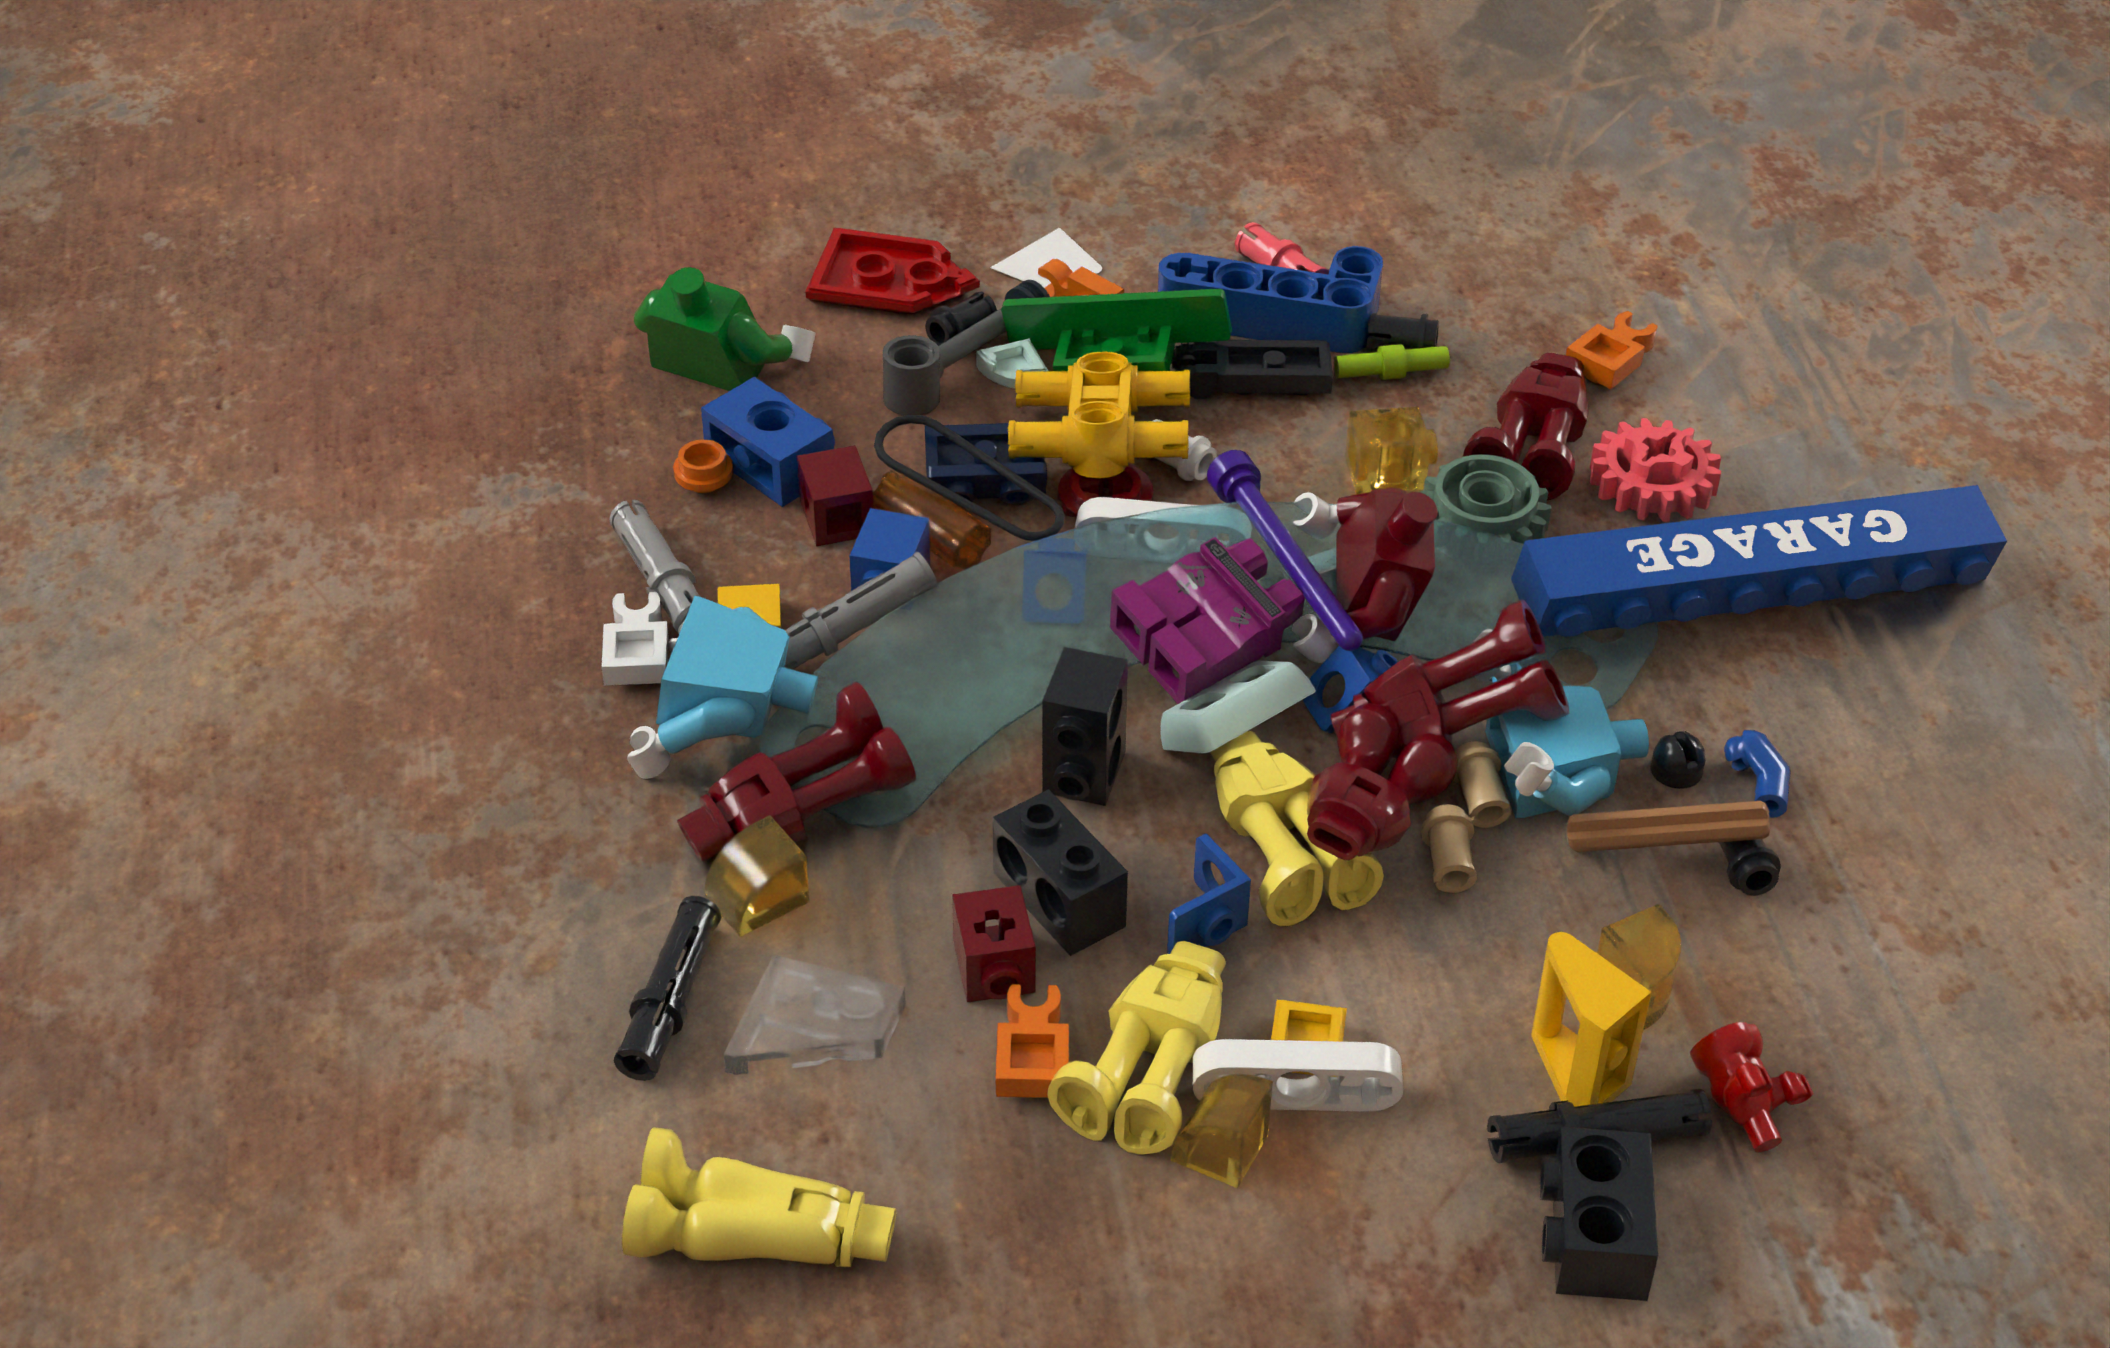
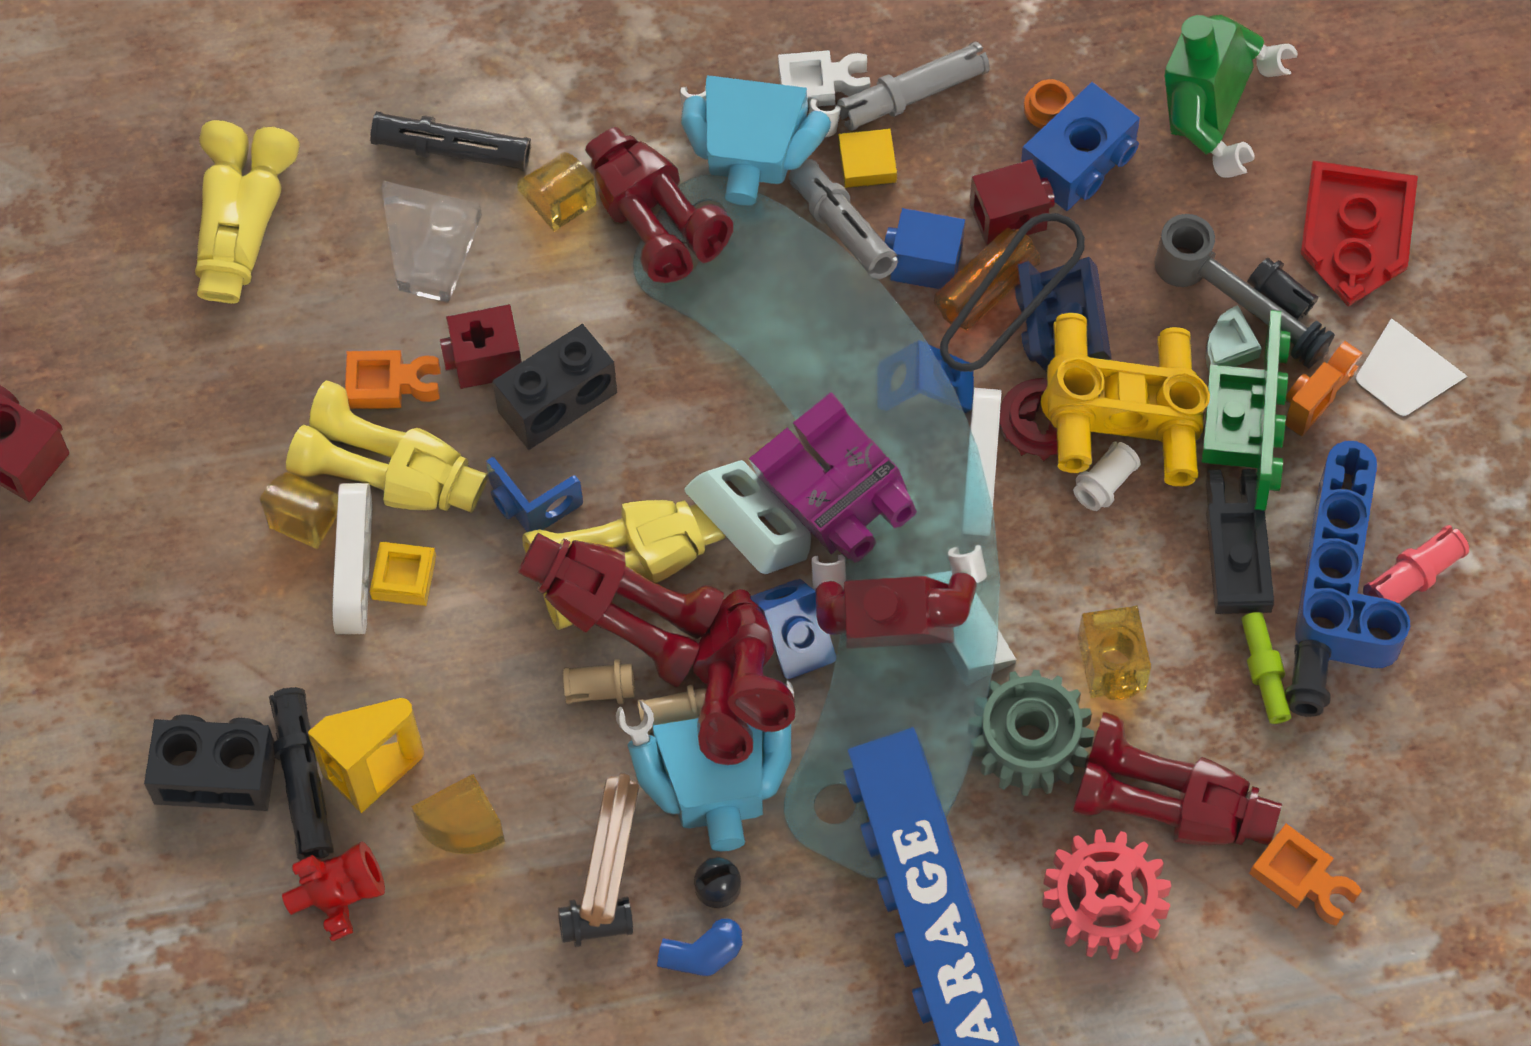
camera: 90 degrees right, 20 degrees up
black brick [1042,647,1128,806] -> none
dark purple piece [1207,450,1363,651] -> none

